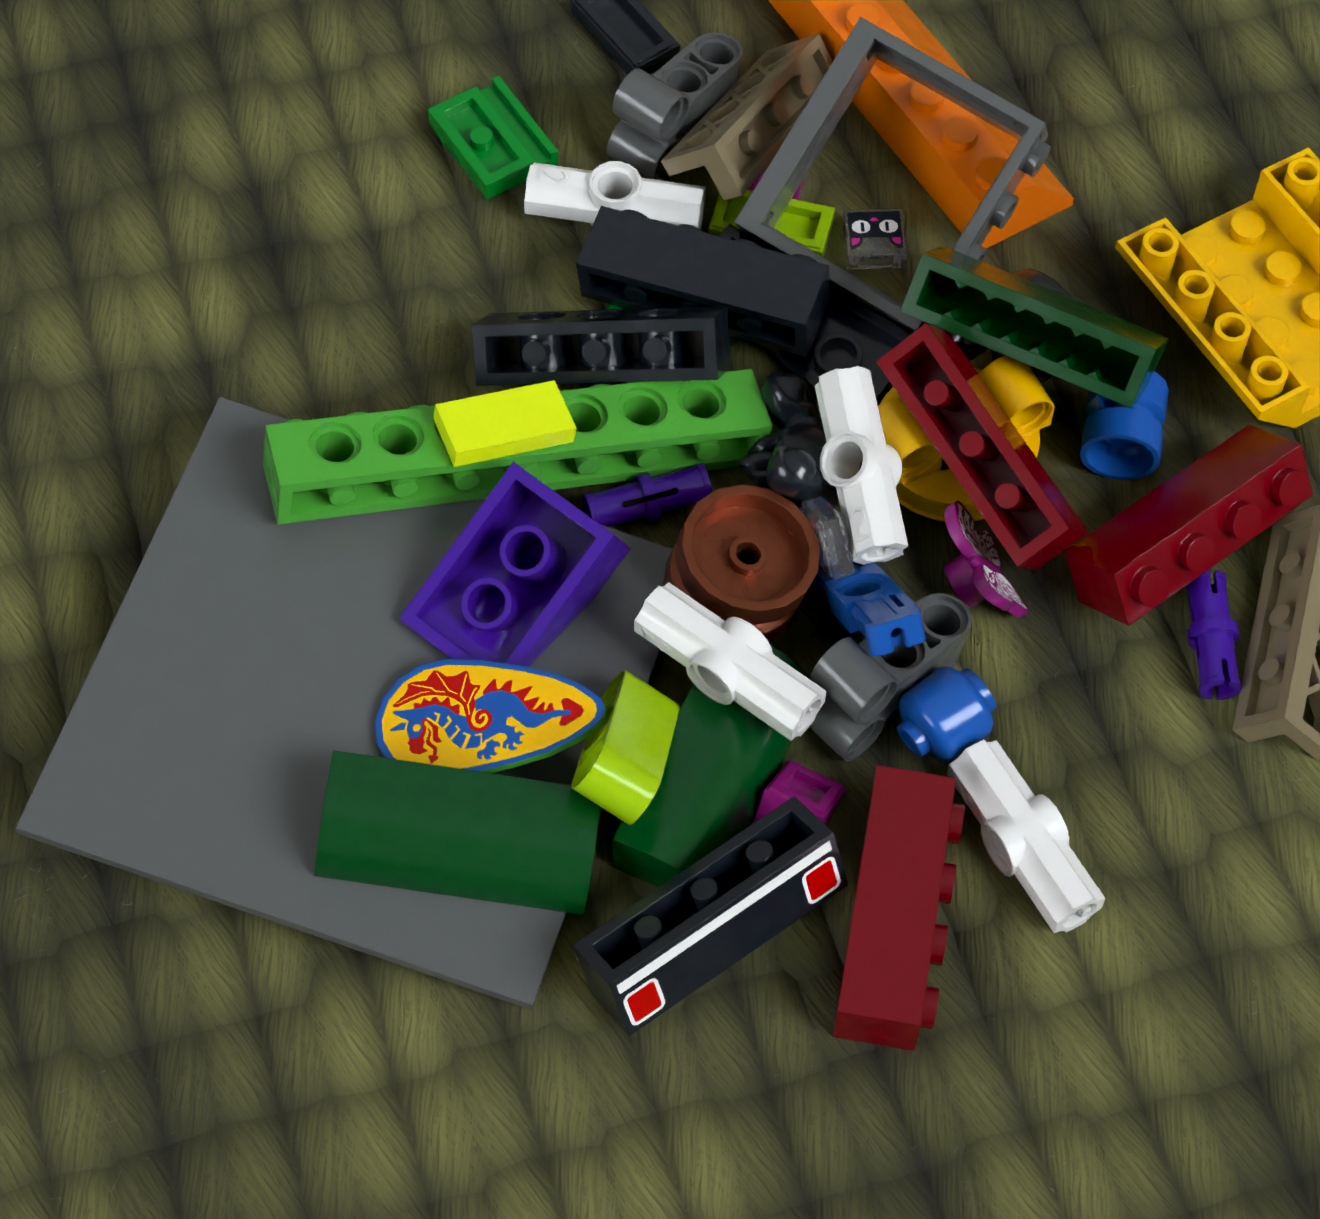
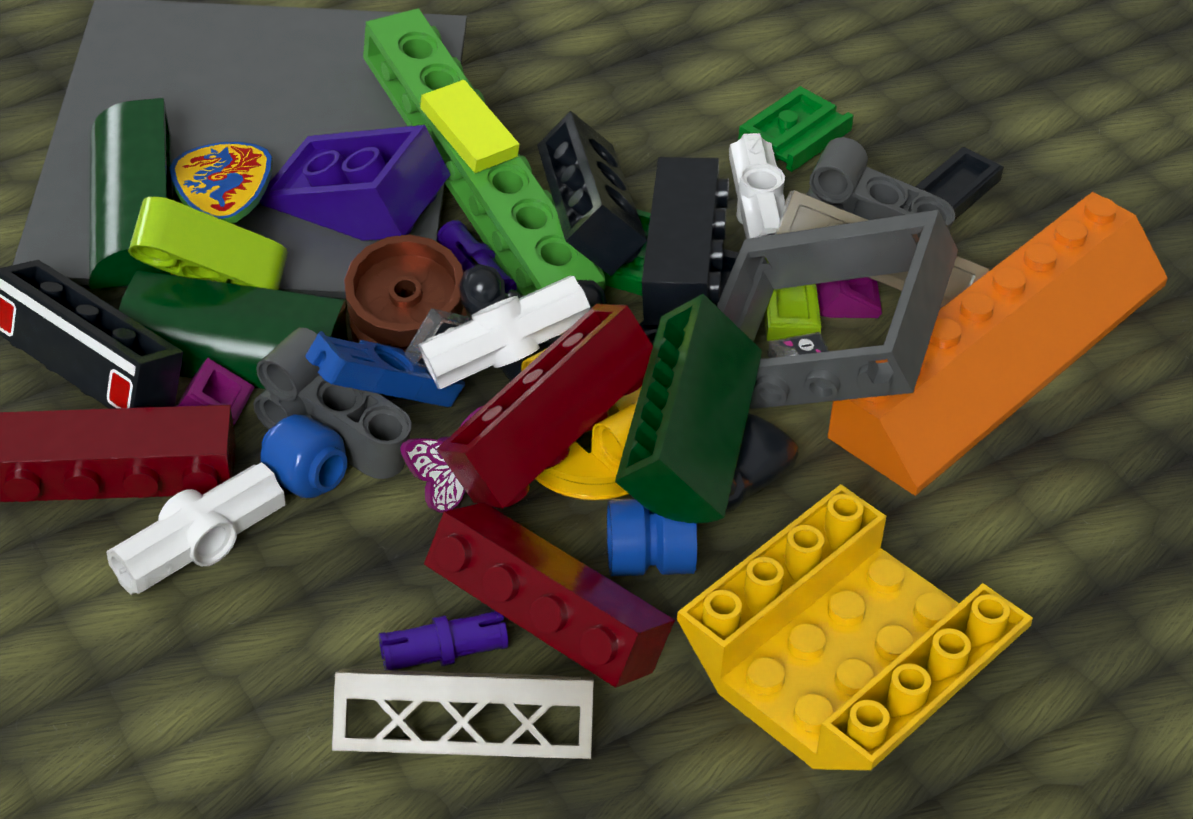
camera: 75 degrees right, 15 degrees down
white piece [634,583,826,741] -> none

